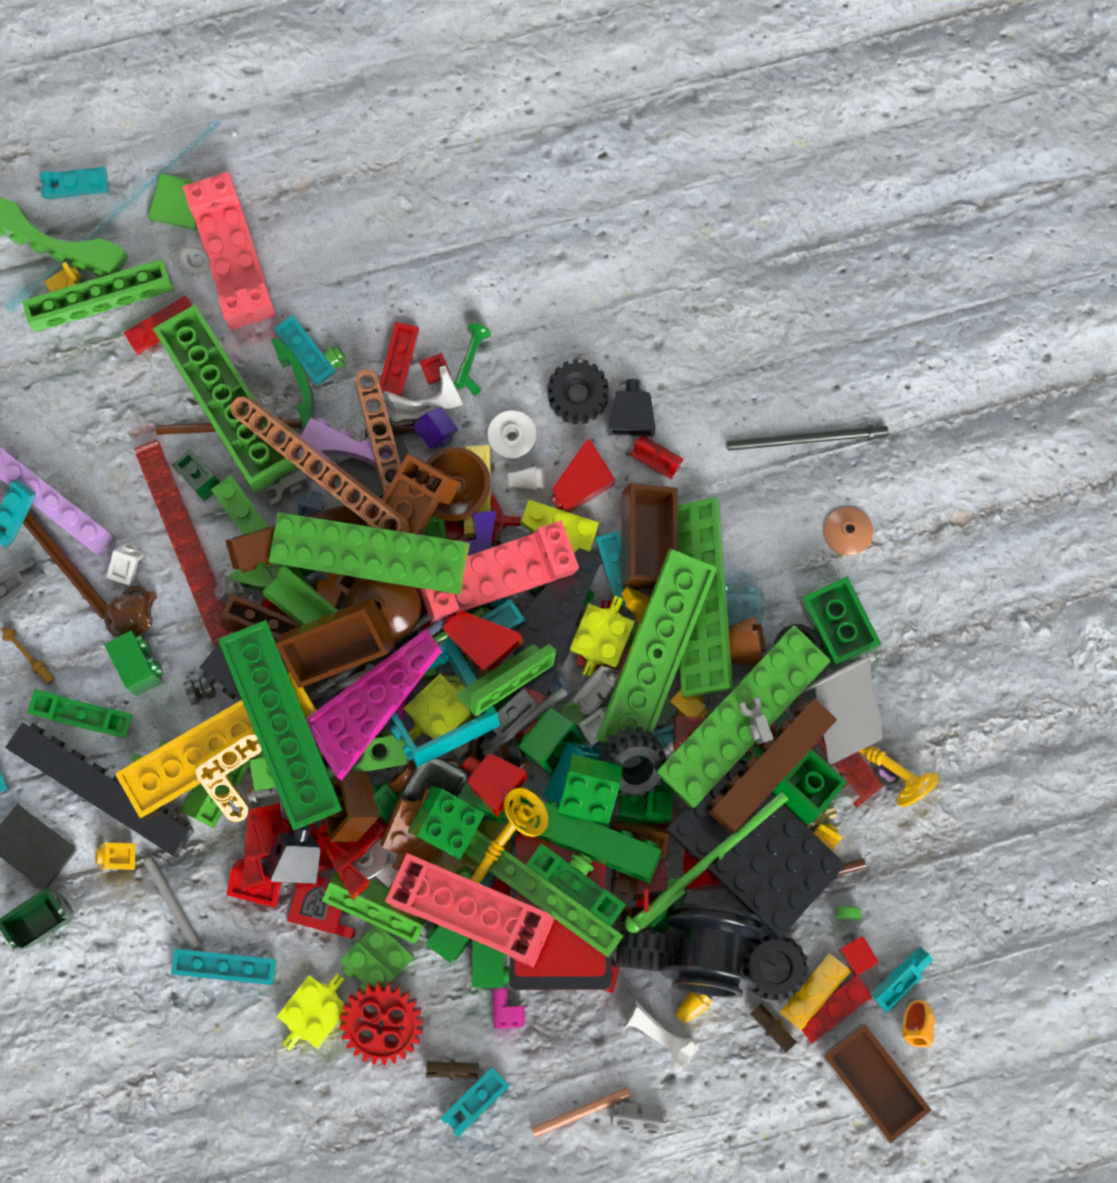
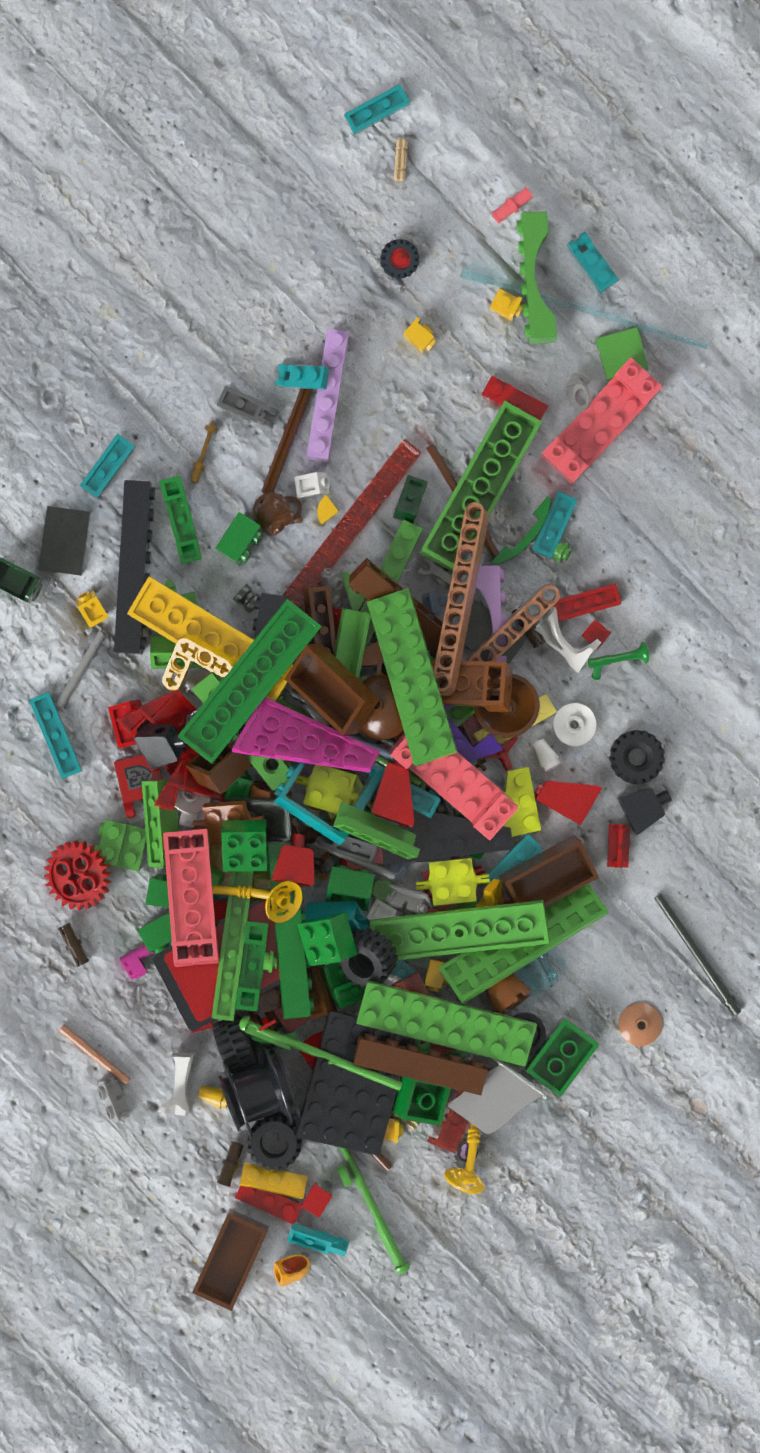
camera: 65 degrees right, 10 degrees up
bright green brick [22,259,175,332] -> none
neon yellow plate [277,973,346,1050] -> none
dark purple brick [413,407,459,450] -> none
teal plate [440,1067,510,1138] -> none
light grey plate [738,697,773,744] -> none
none -> yellow tile [317,495,339,525]
none -> bright green bar [339,1147,410,1274]
none -> yellow brick [403,317,437,353]

